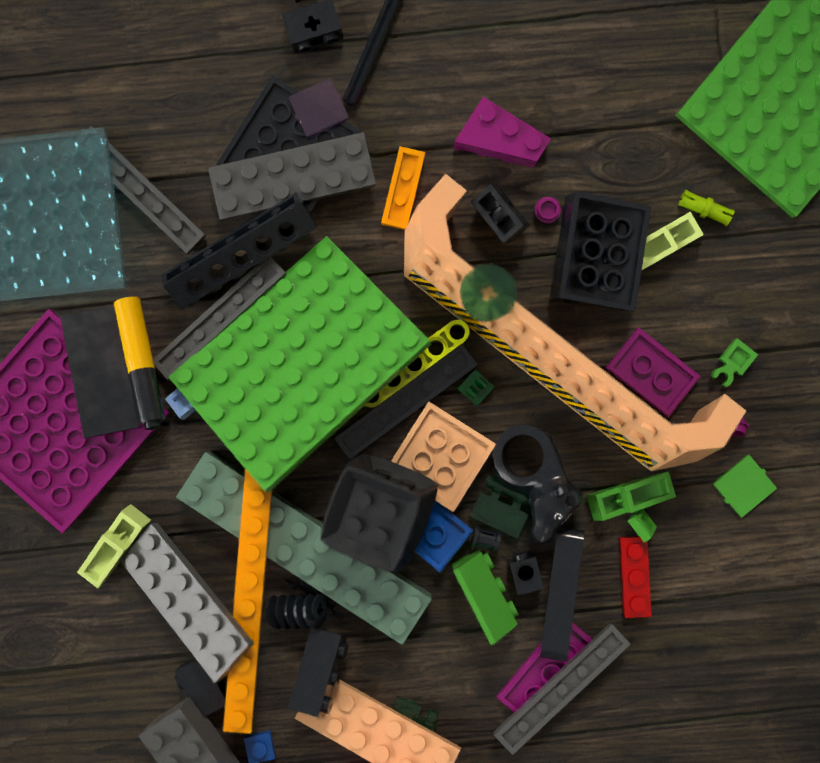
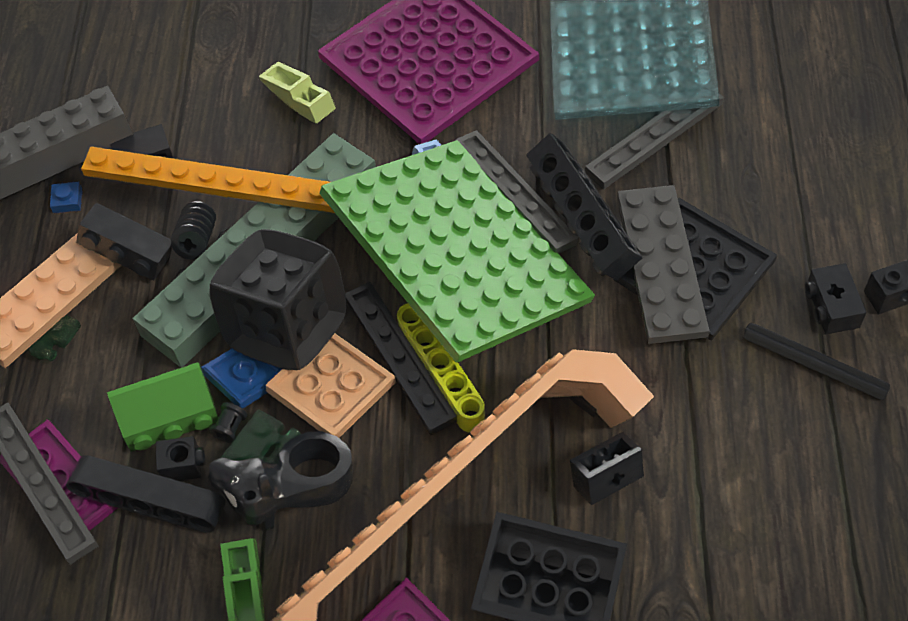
camera: 95 degrees right, 30 degrees down
black door [60,297,166,439] -> none
plate [120,523,254,683] -> none
clear purple piece [289,78,349,137] -> none
light orange plate [381,146,425,230] -> none
magenta wedge [454,97,551,168] -> none
dark green tile [457,369,494,407] -> none
clear green plate [460,265,517,322] -> none
magenta plate [534,197,561,224] -> none
red plate [619,536,652,618] -> none
bright green tile [628,509,657,542] -> none

